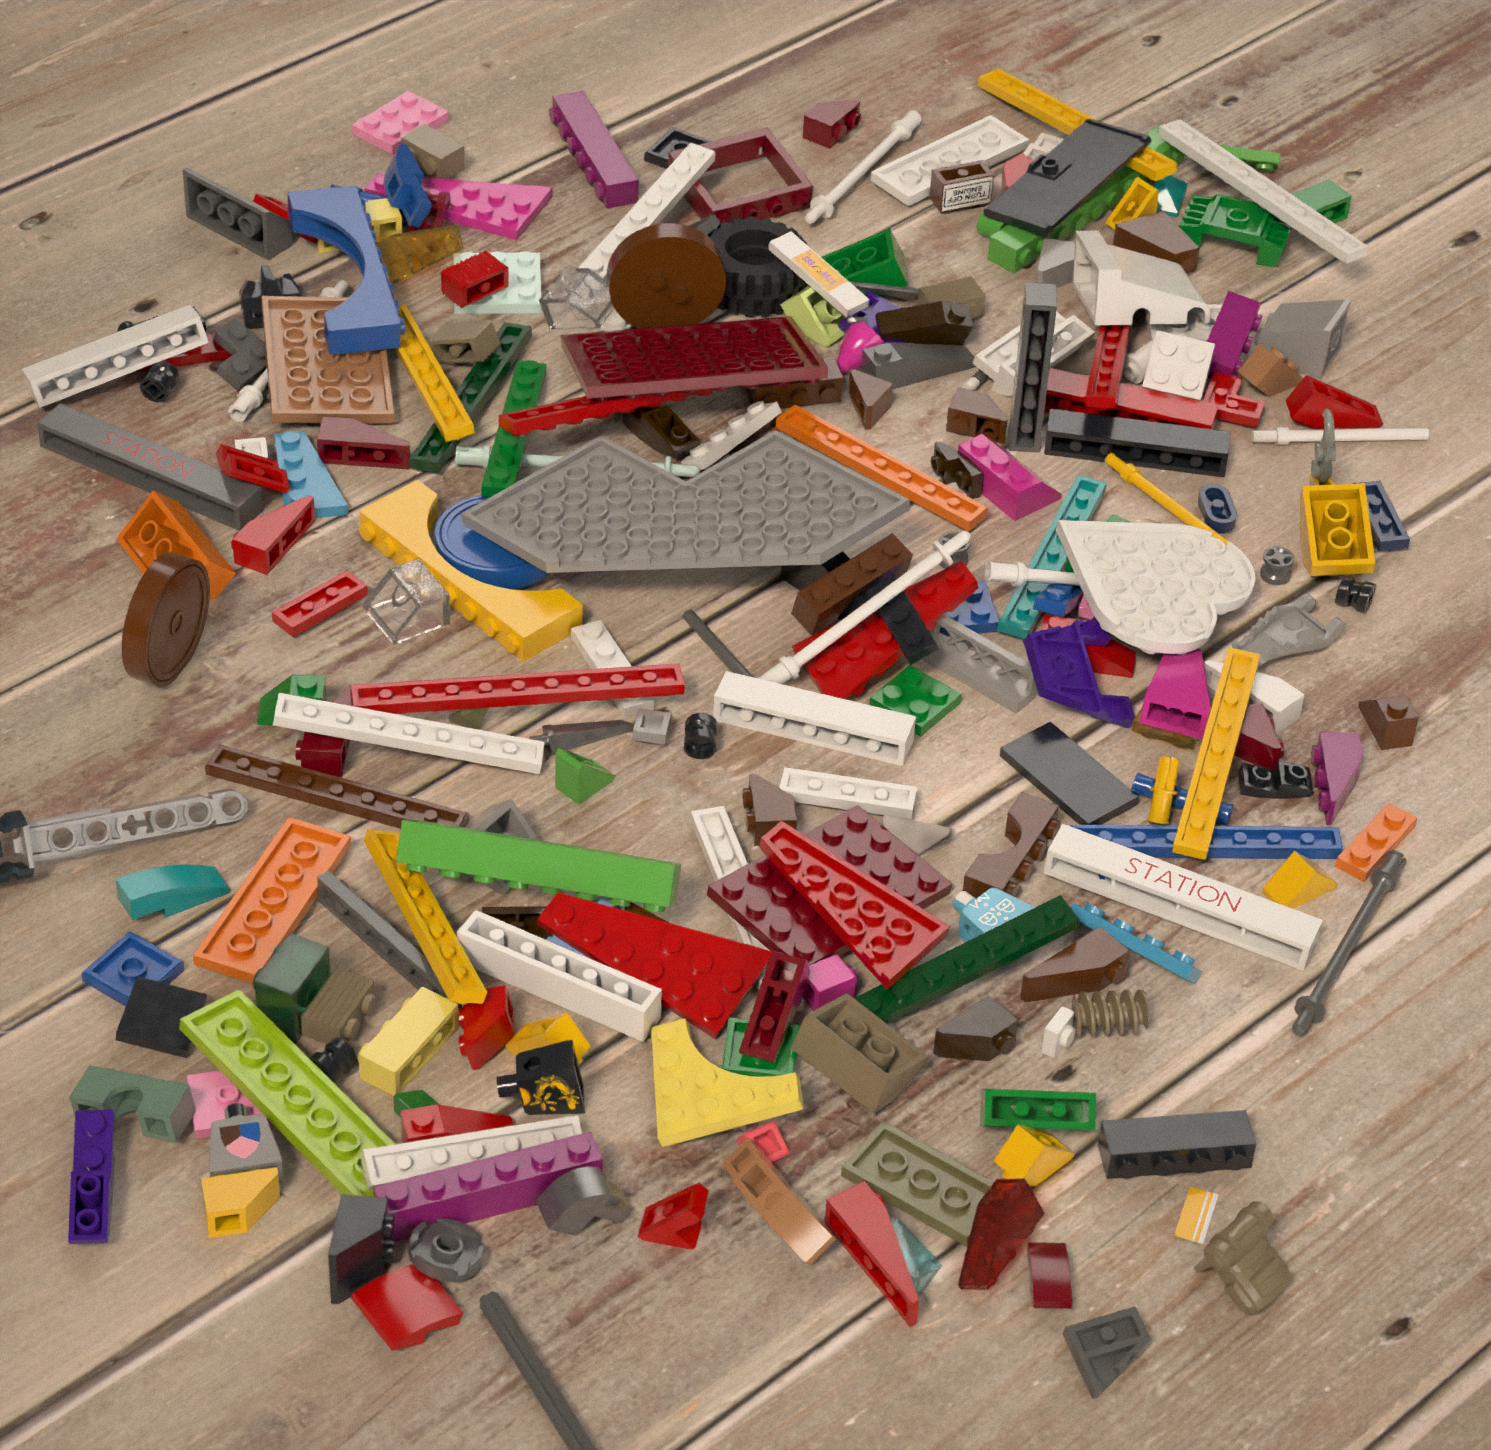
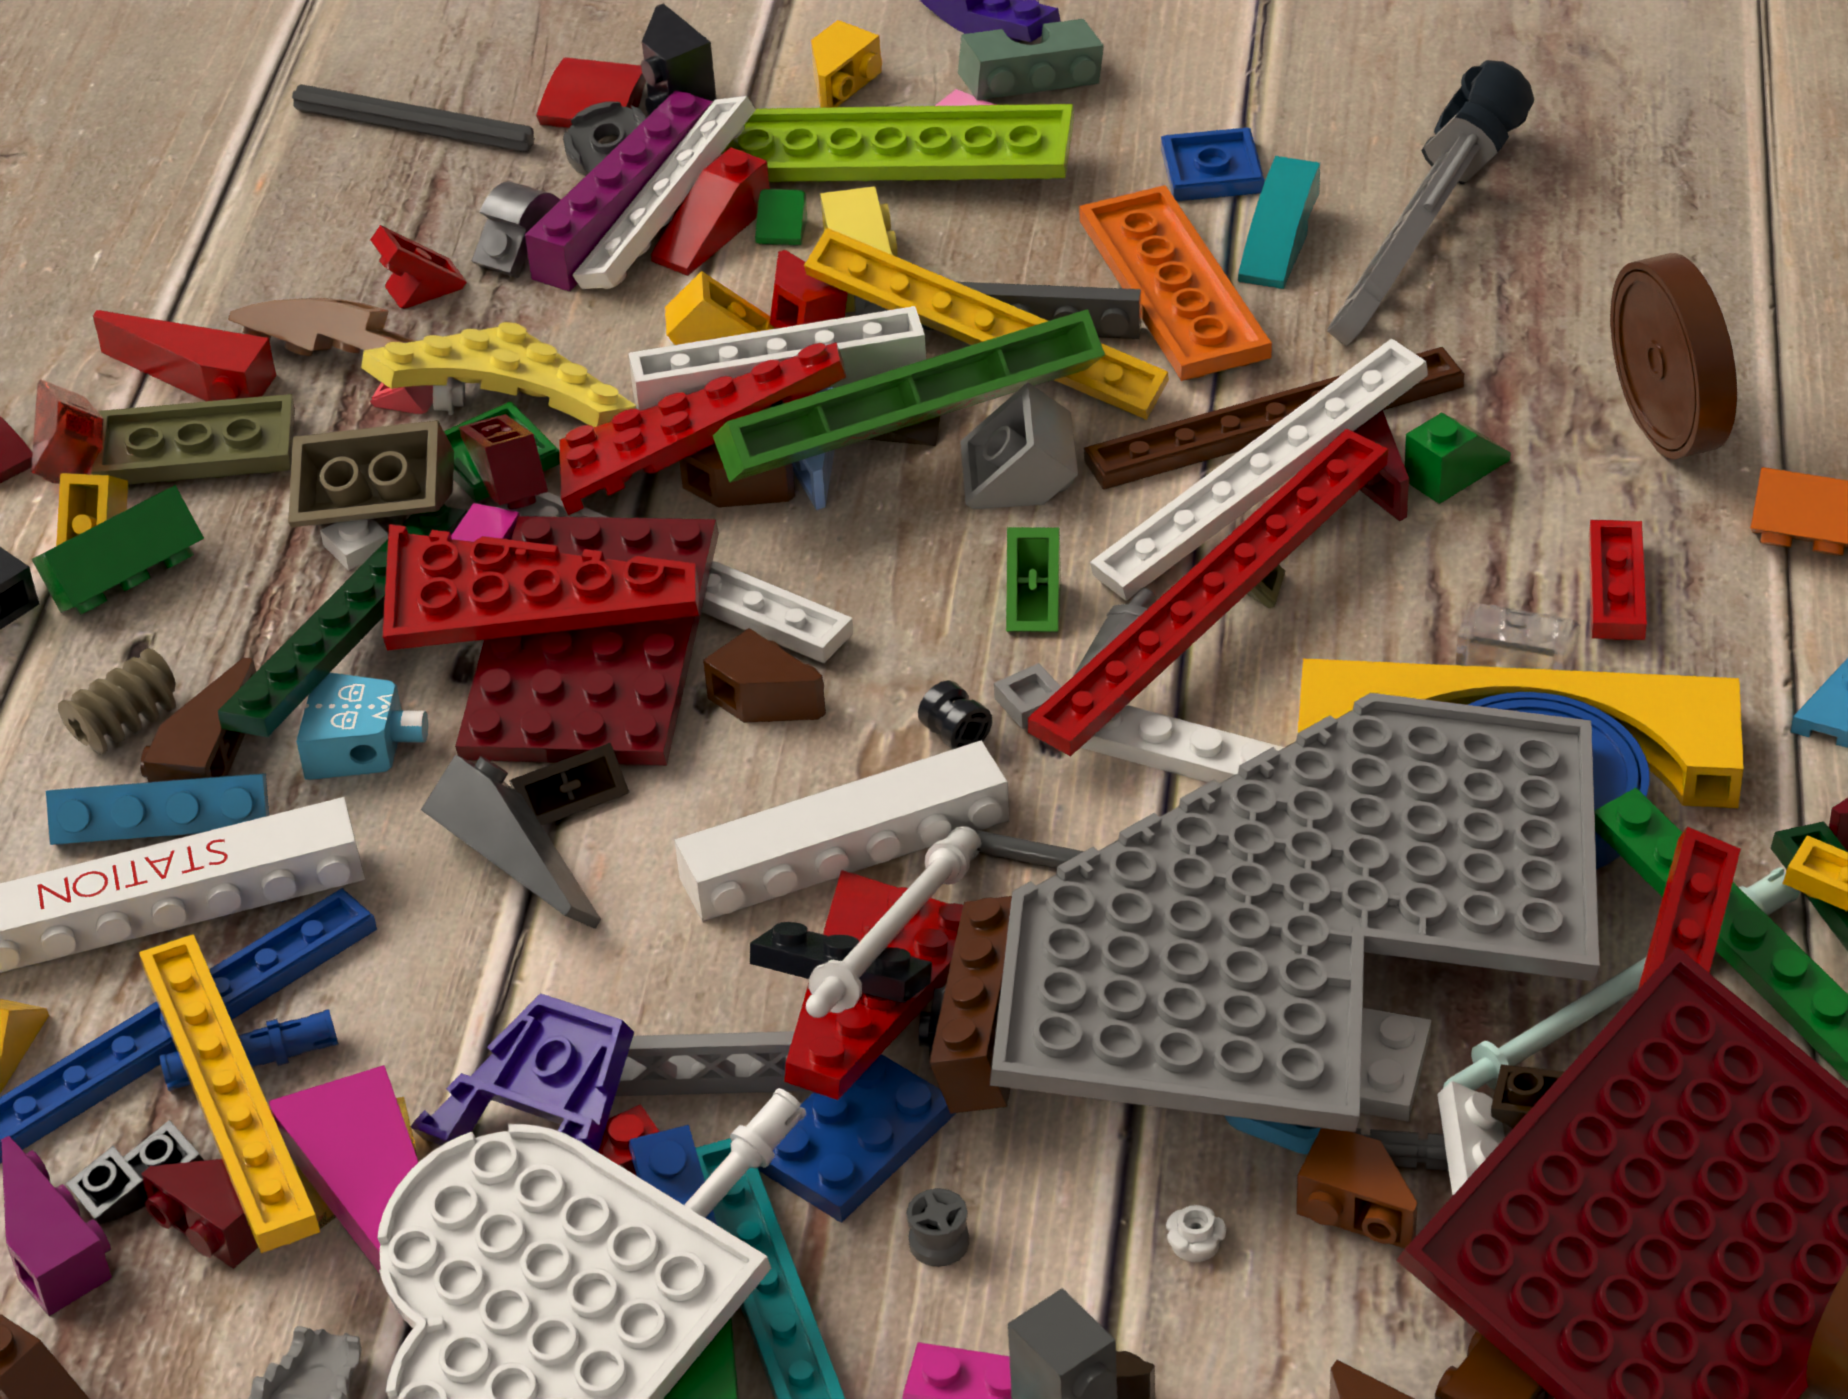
camera: 145 degrees right, 0 degrees up
black tile [115,976,207,1058] -> none
light grey torso [209,1103,283,1183] -> none
red slope [231,495,315,575] -> none
clear green brick [253,933,331,1044] -> none
dark tan brick [301,966,377,1044] -> none
black wheel [309,1037,358,1084] -> none
black torso [497,1040,585,1115] -> none
orange plate [776,405,988,532] -> none
white plate [779,767,917,820] -> none
green plate [869,665,961,737] -> none
clear light blue slope [891,1218,943,1298] -> none
dark brown slope [933,995,1018,1061] -> none
arch [963,791,1061,899] -> none
tile [999,721,1139,825] -> none
white plate [1041,1006,1076,1058] -> none
yellow axle [1147,756,1179,824] -> none
white slope [1204,660,1305,735] -> none
none -> dark grey slope [421,754,601,929]

